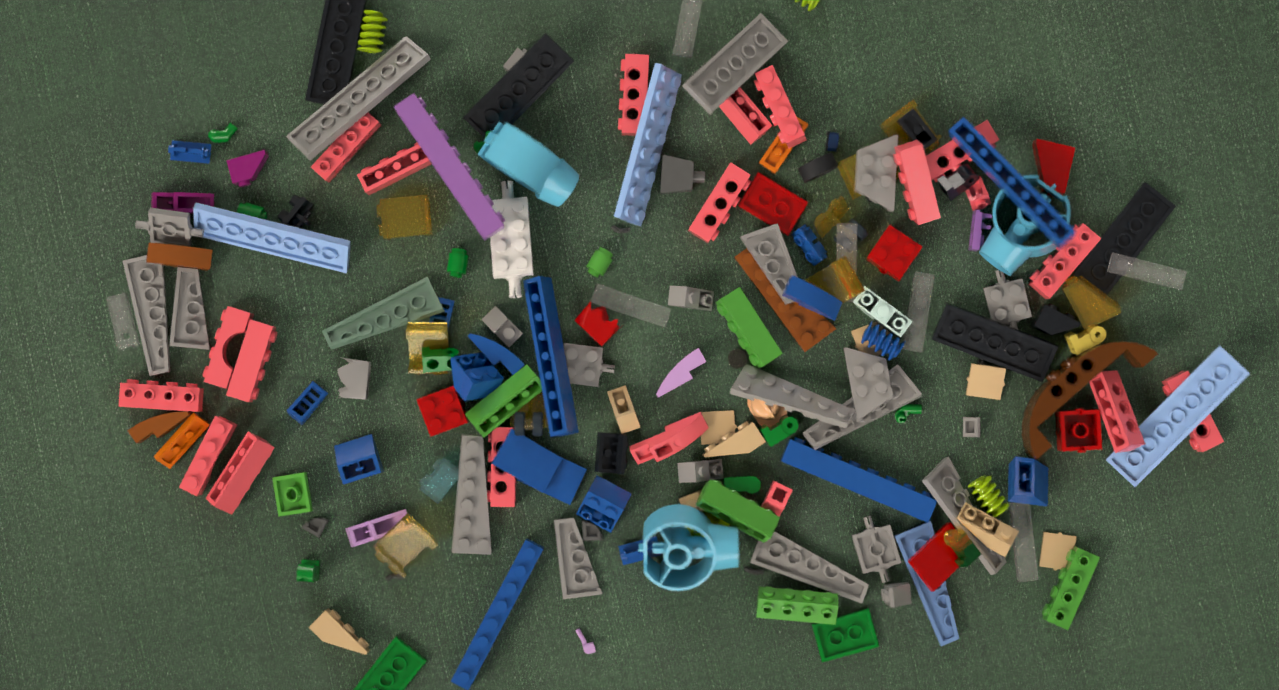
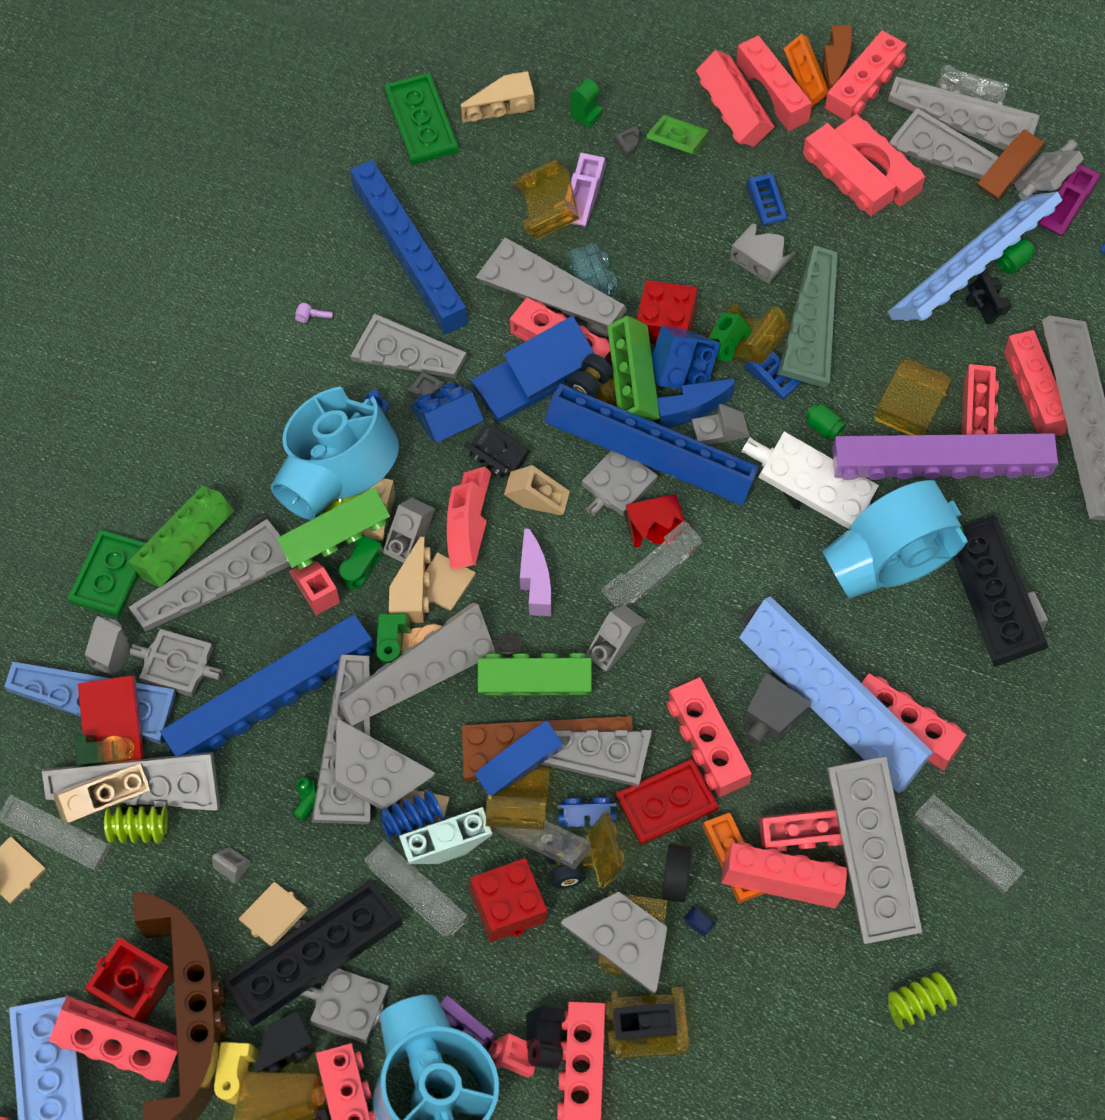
camera: 125 degrees right, 25 degrees down
magenta slope [226,150,269,187] -> none
blue slope [334,434,384,484] -> none
bright green brick [586,247,613,278] -> none
coral brick [893,140,941,225] -> none
blue brick [949,117,1076,250] -> none
blue slope [1008,457,1048,507] -> none

